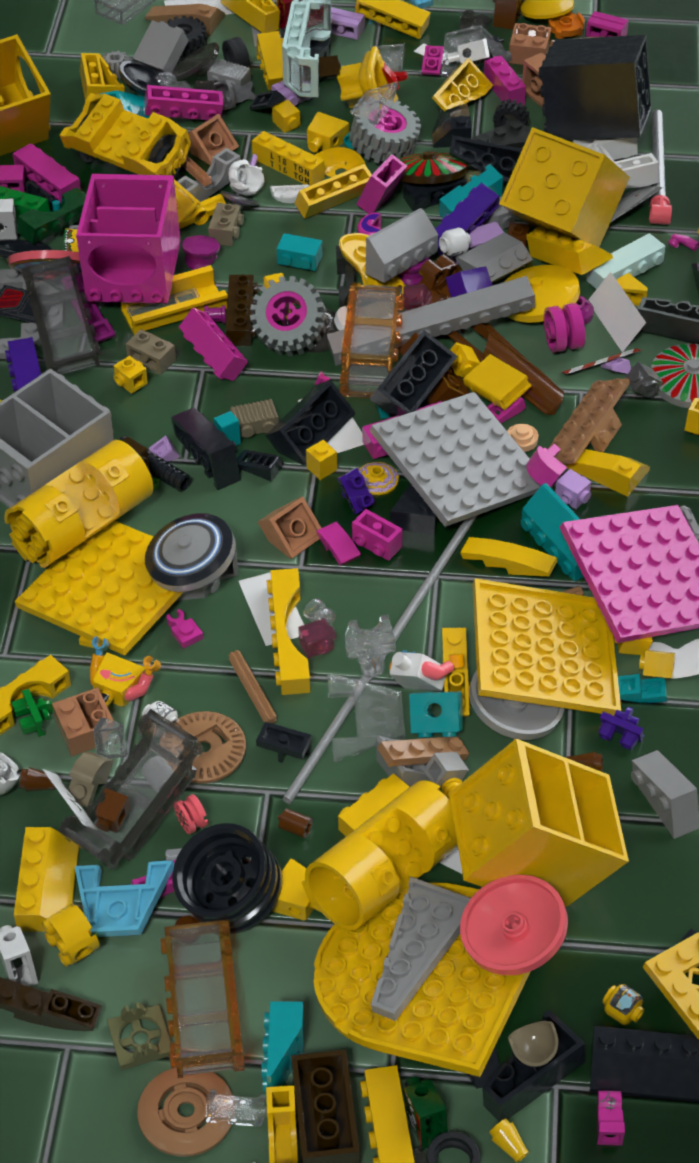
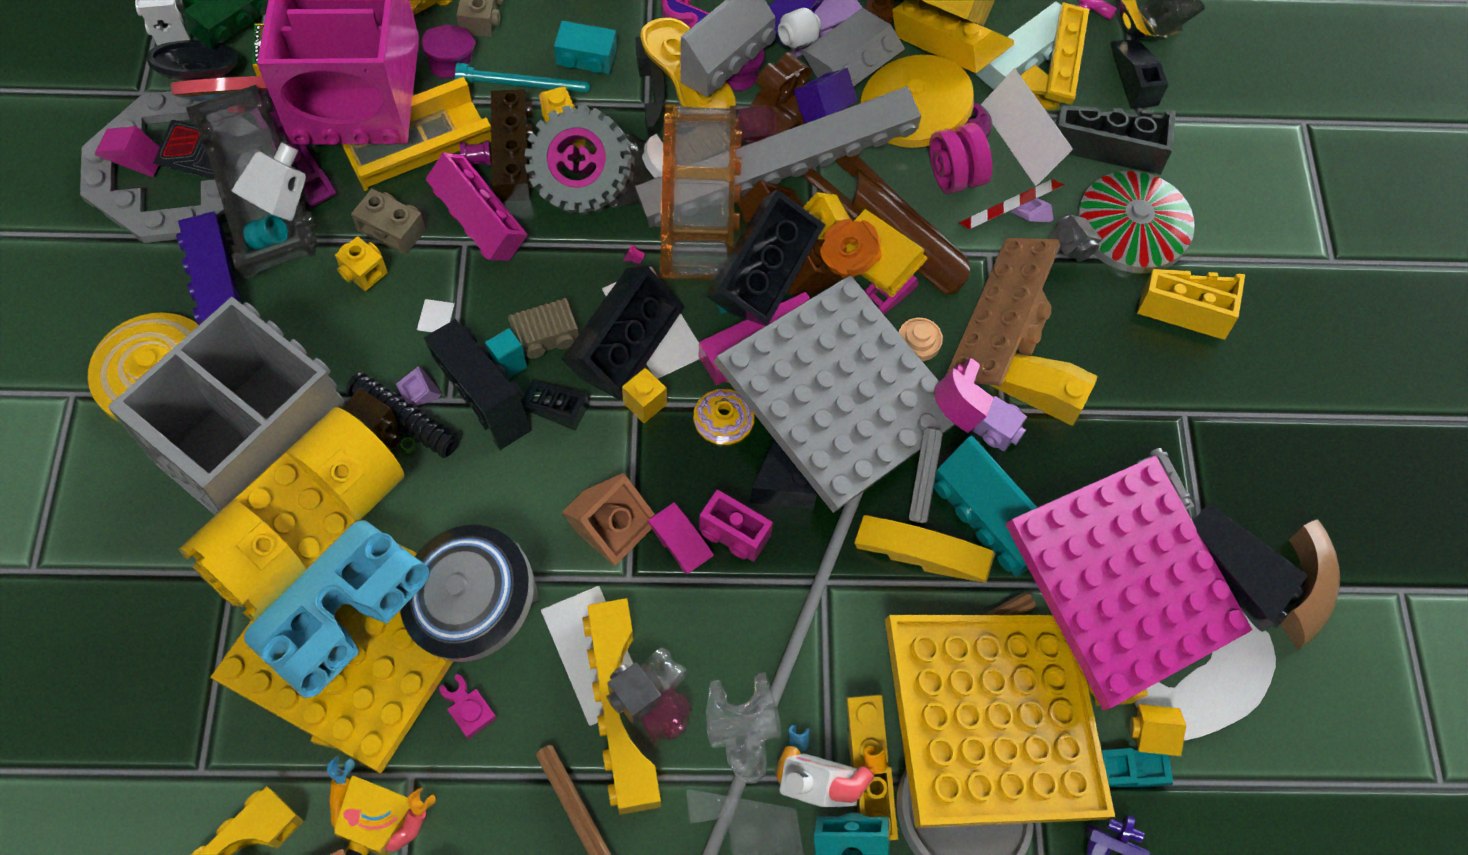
camera: 10 degrees left, 15 degrees up
dark purple hips [337,468,375,514] -> none
none -> white torso [232,142,306,221]
none -> teal wheel [243,214,288,251]
none -> medium azure connector [244,520,429,698]
none -> white sticker [417,299,455,332]
none -> teal piece [455,63,591,93]
none -> flat silver brick [606,662,664,724]
none -> orange plate [820,219,882,279]
none -> light grey axle [909,429,943,523]
none -> yellow tile [1045,2,1089,105]

